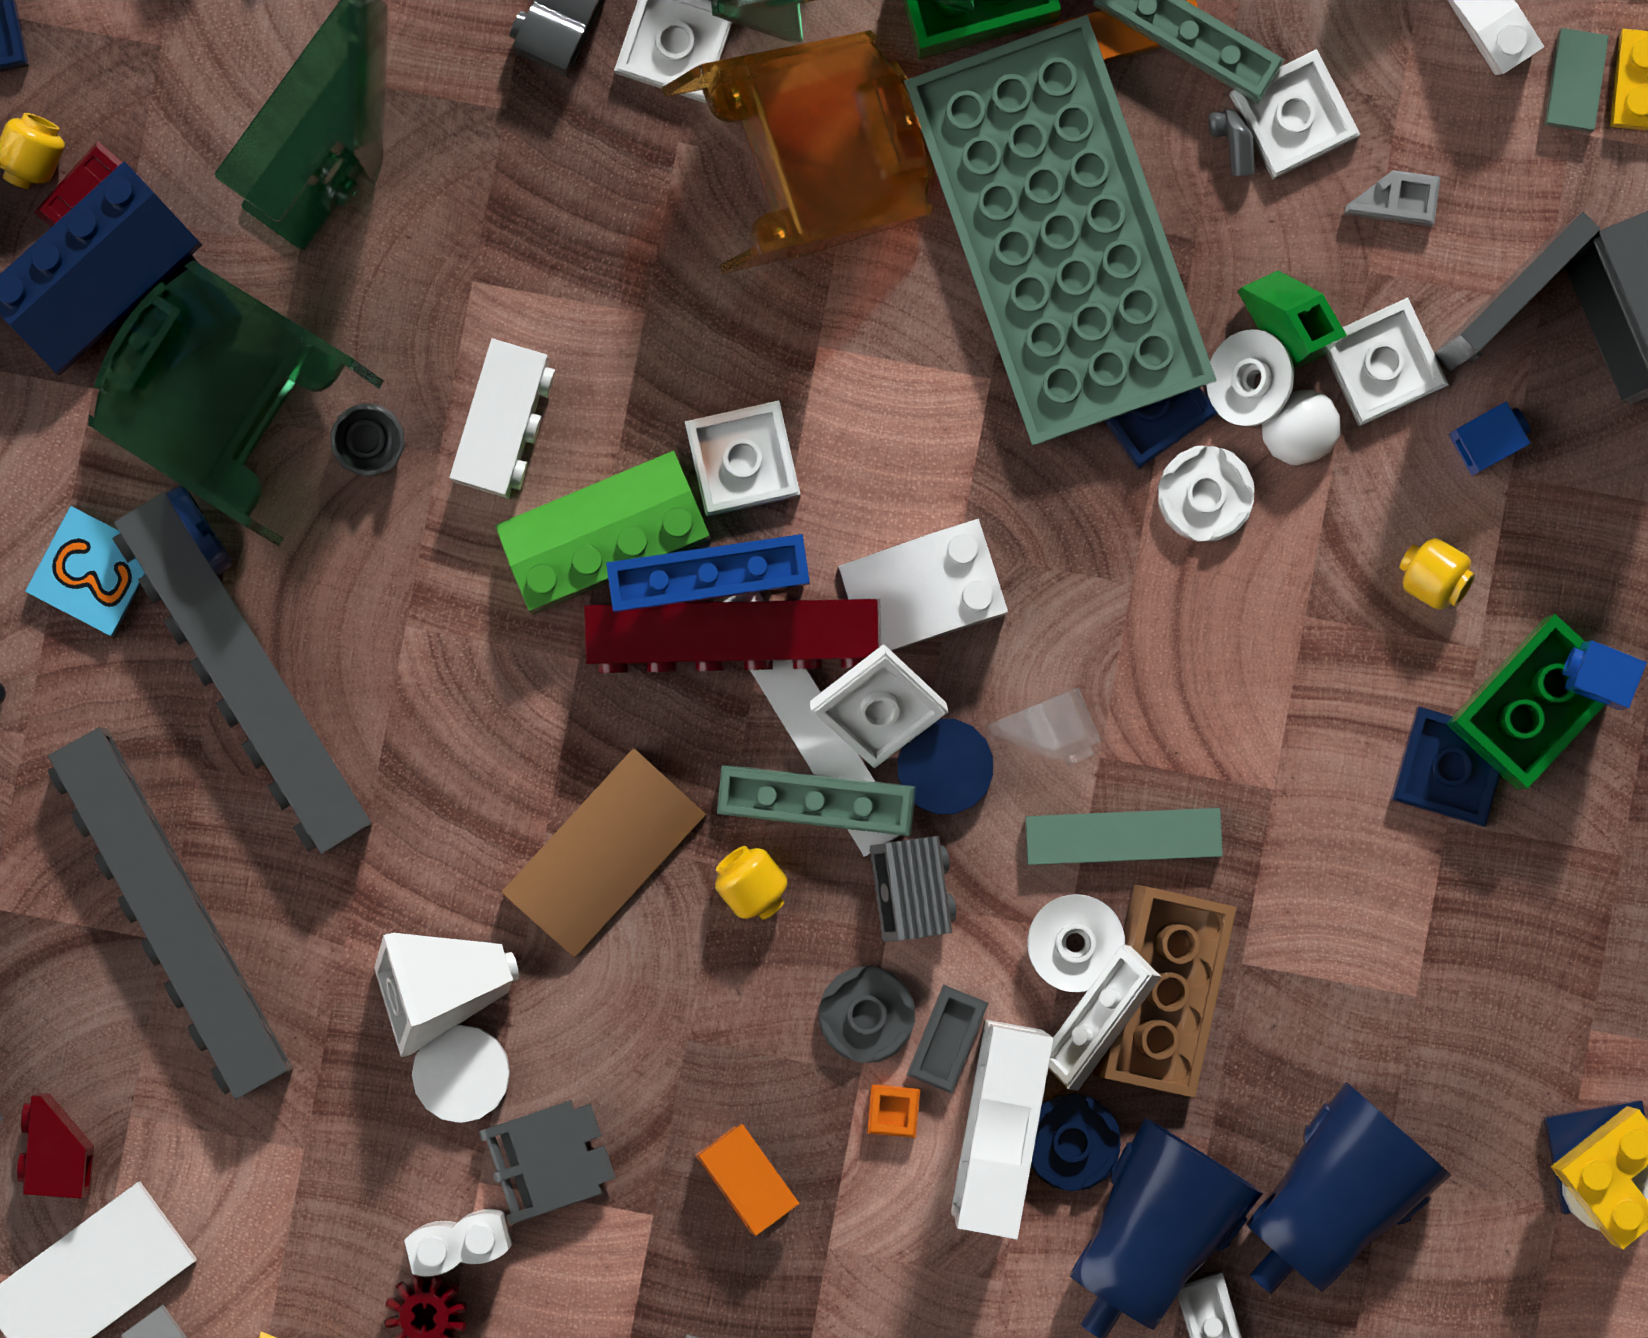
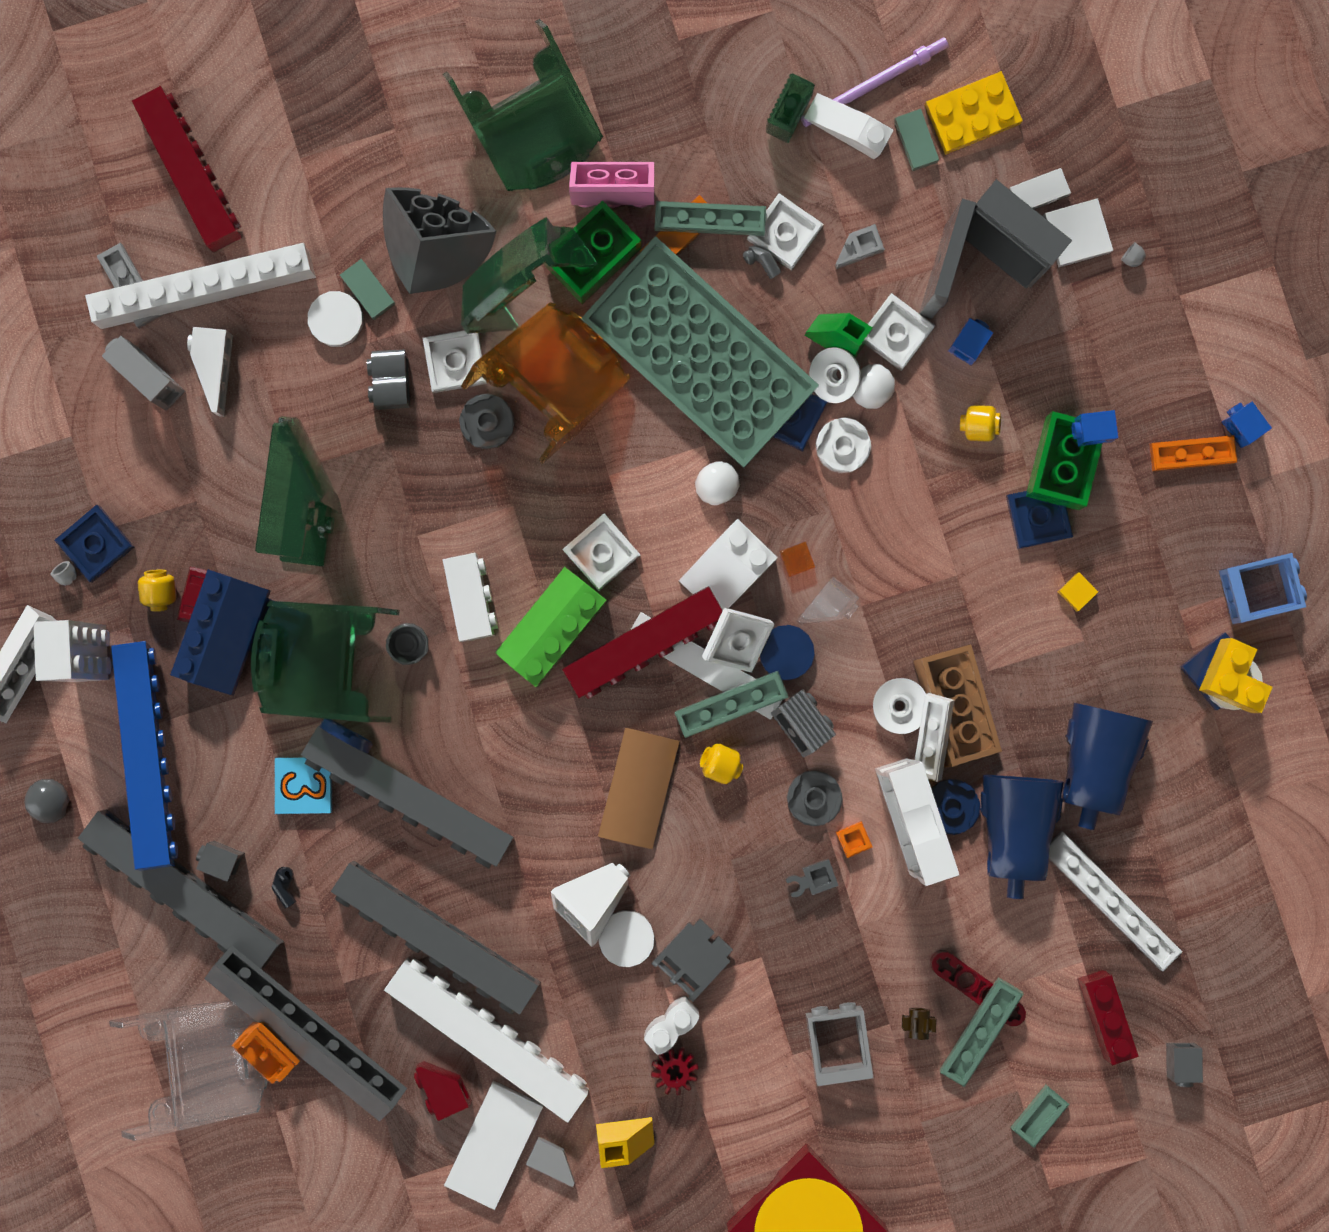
camera: 25 degrees left, 0 degrees up
blue fence [606,534,810,613] -> none
orange hinge [695,1124,800,1236] -> none
dark grey tile [906,984,989,1094] -> none
sand green tile [1025,808,1223,865] -> none
none -> white brick [384,958,589,1123]
none -> dark grey tile [459,394,515,450]
none -> white hair [695,461,740,505]
none -> clear orange tile [779,541,815,577]
none -> dark grey plate [785,859,839,897]
none -> yellow tile [1057,572,1098,612]

